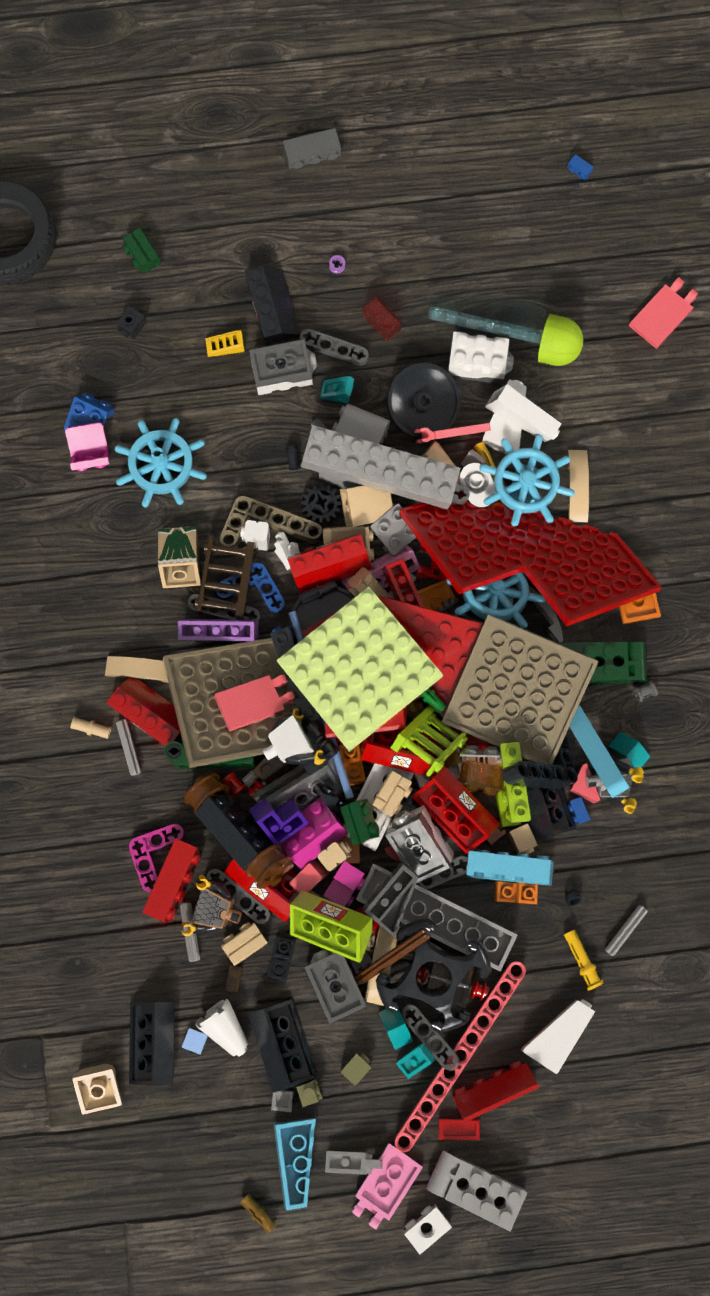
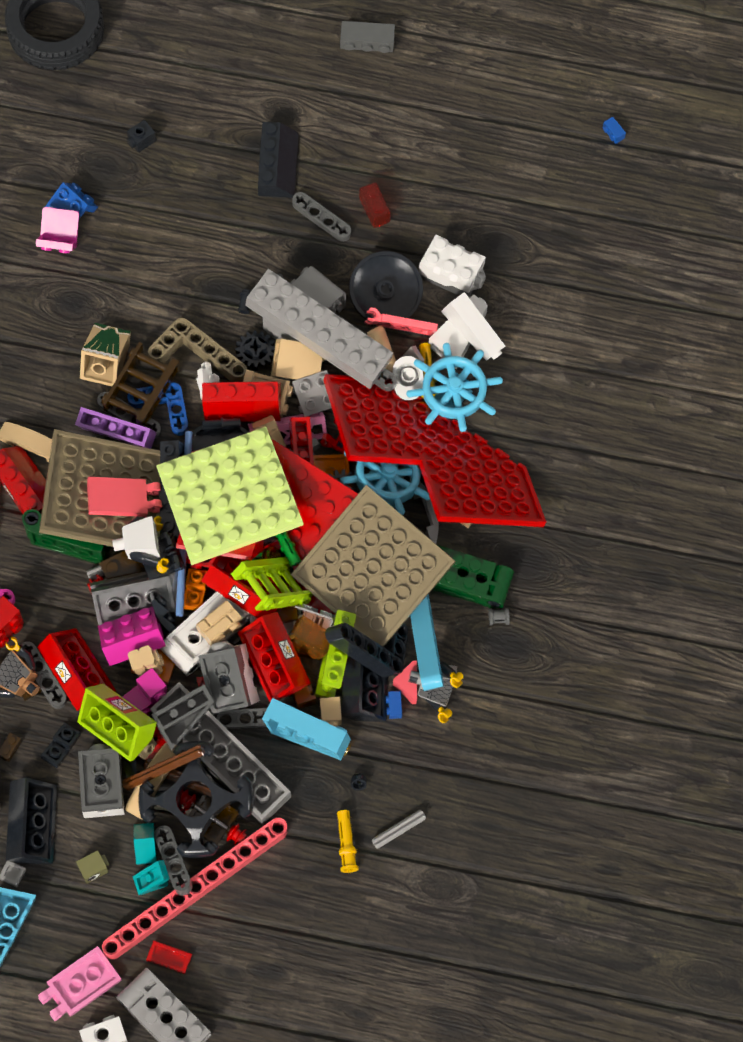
camera: 15 degrees right, 10 degrees down
medium azure piece [115,418,207,507] -> none
dark green brick [122,228,161,274] -> none
brick [183,773,293,889] -> none
yellow slope [205,330,244,357] -> none
red bush [221,771,247,797] -> none
tan brick [221,922,268,966] -> none
white brick [241,520,270,551] -> none
dark grey piece [249,339,317,395] -> none
dark purple brick [249,798,309,845] -> none
coral slope [289,859,329,894] -> none
olive brick [296,1079,323,1107] -> none
teal slope [320,376,354,404] -> none
light grey hinge [325,1151,383,1175] -> none
medium lavender bush [329,255,346,274] -> none
dark green brick [340,799,380,846] -> none
piece [428,307,583,366] -> none
red slope [452,1060,539,1122] -> none
orange slope [494,881,538,904] -> none
white slope [521,999,595,1074] -> none
tan slope [568,450,589,523] -> none
teal slope [608,732,650,768] -> none
orange plate [619,593,661,624] -> none
coral tile [629,277,698,349] -> none

